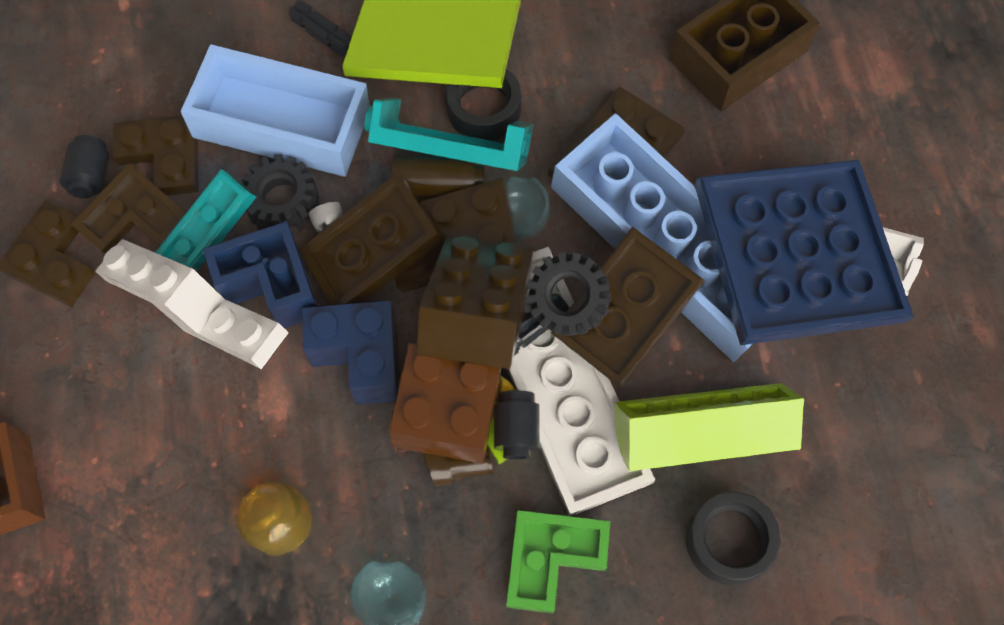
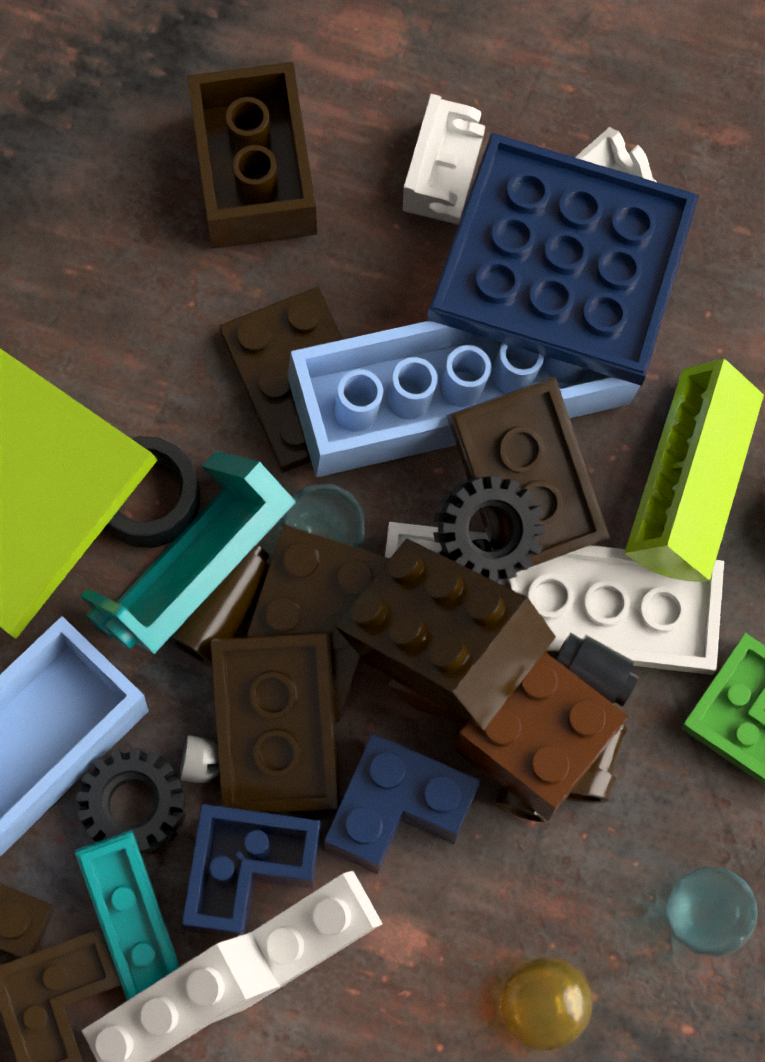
camera: 65 degrees left, 5 degrees up
none -> white hinge [403,94,485,225]

